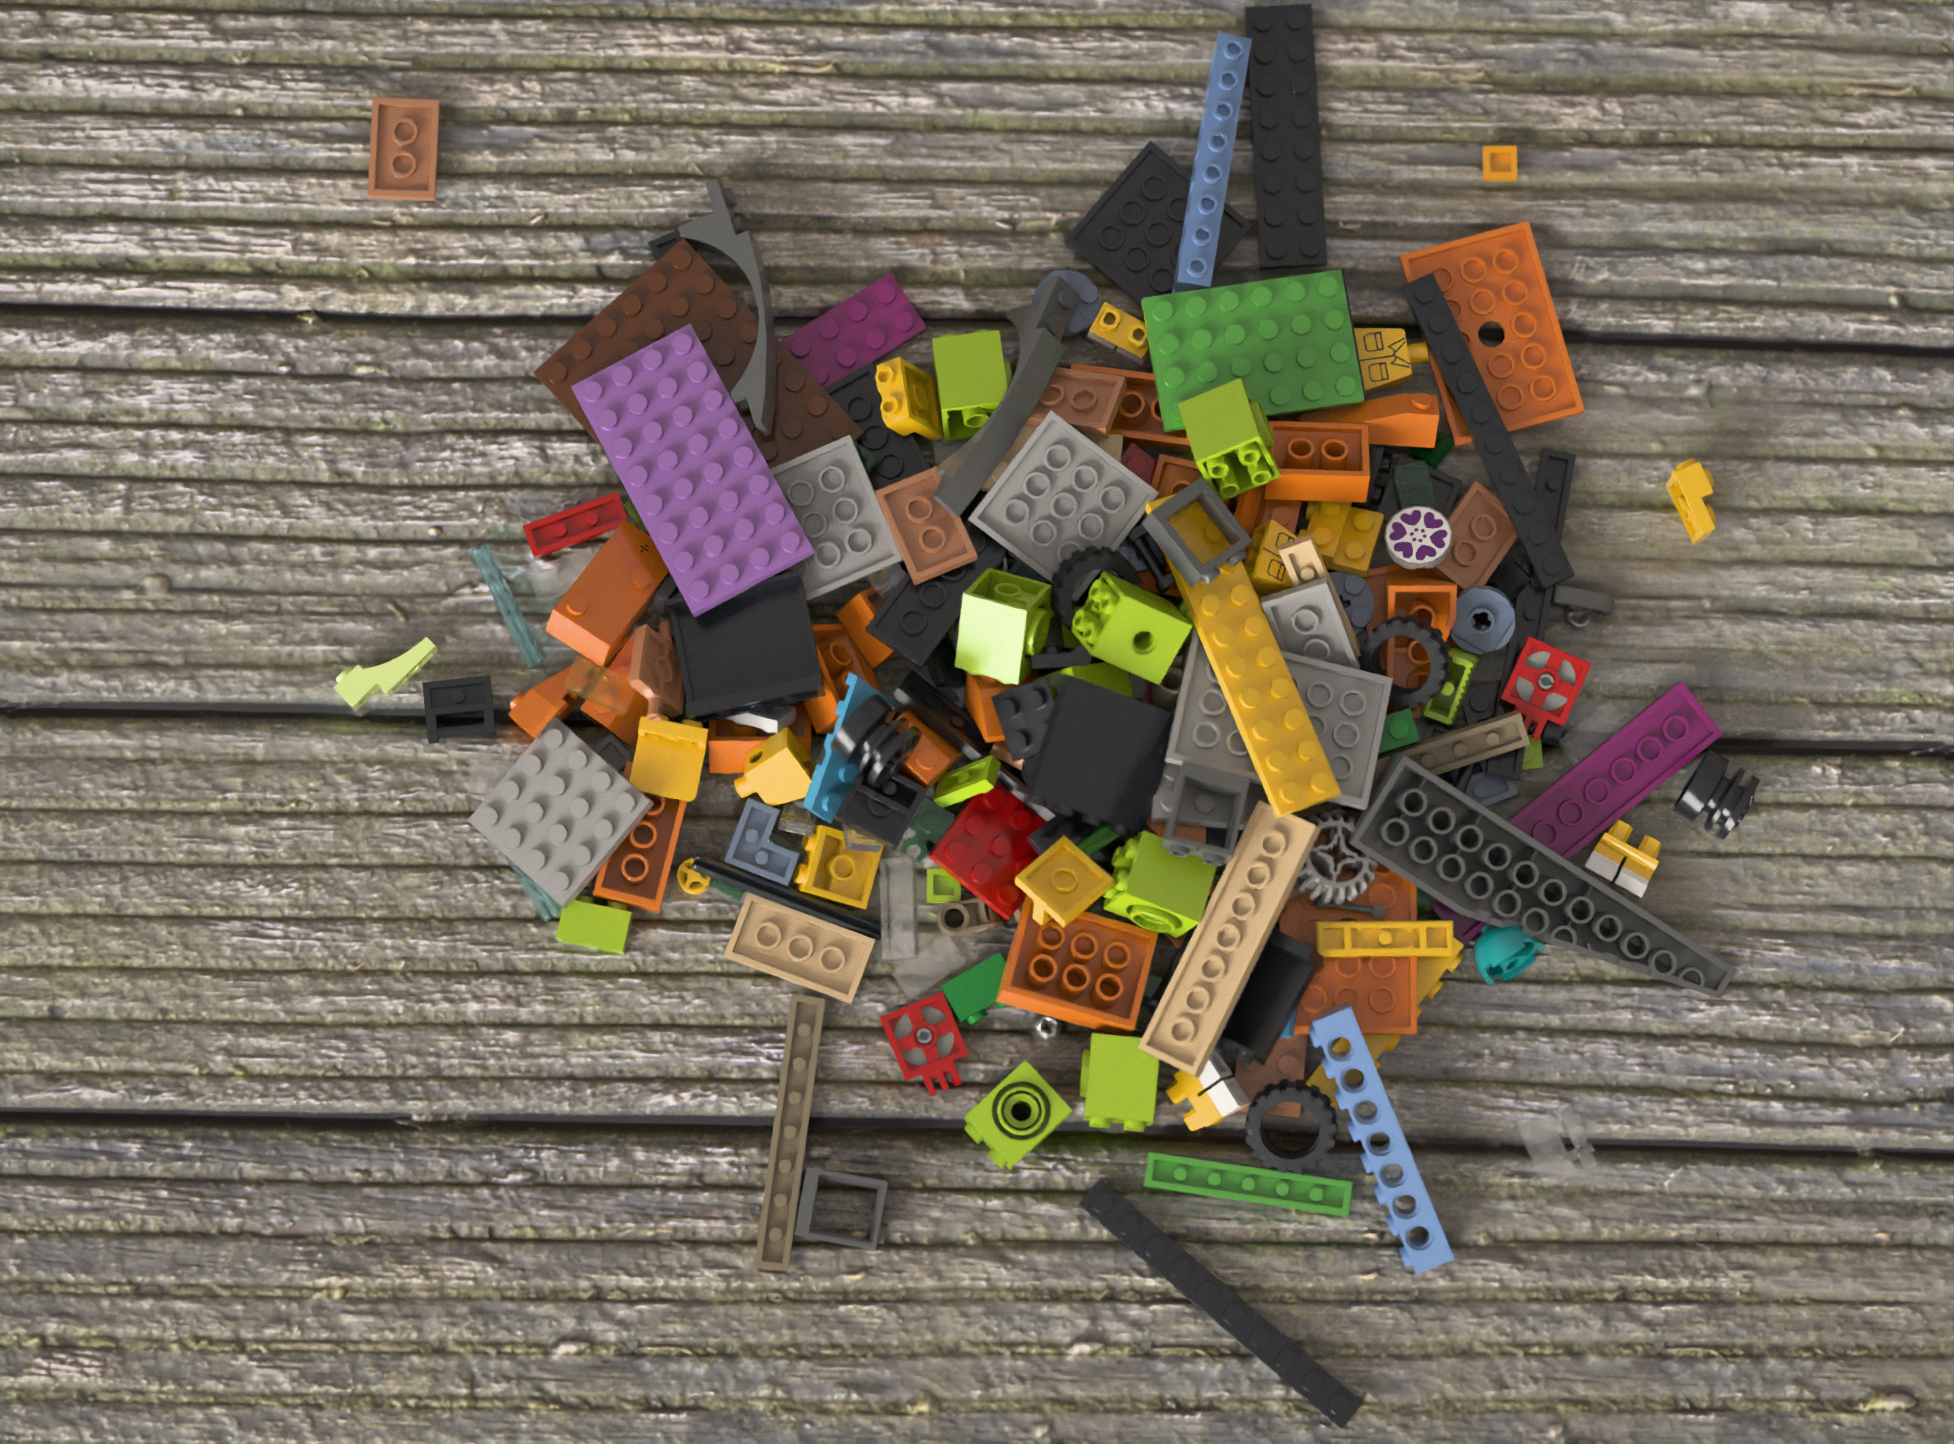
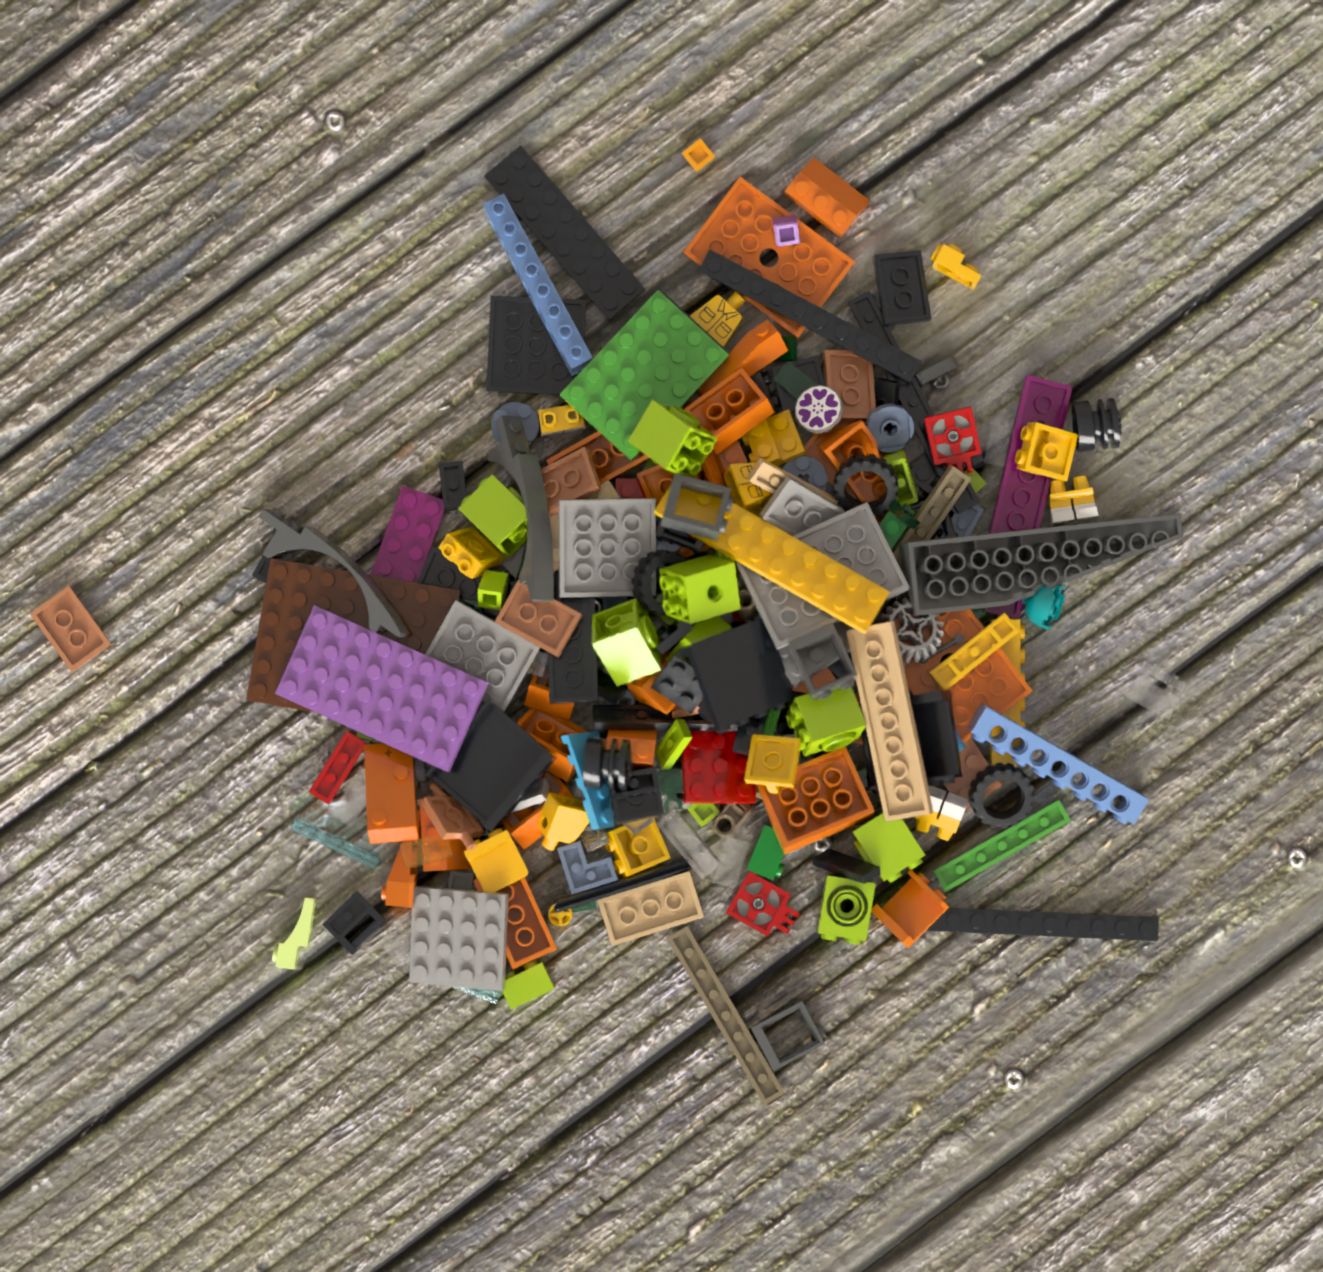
camera: 30 degrees left, 5 degrees up
none -> black plate [439,461,467,512]
none -> lime brick [478,570,508,610]
none -> medium lavender slope [772,215,800,247]
none -> orange slope [784,157,870,239]
none -> black tile [812,848,881,884]
none -> orange panel [871,870,949,948]
none -> black tile [873,250,932,326]
none -> clear green plate [889,500,920,530]
none -> yellow plate [1015,422,1078,481]

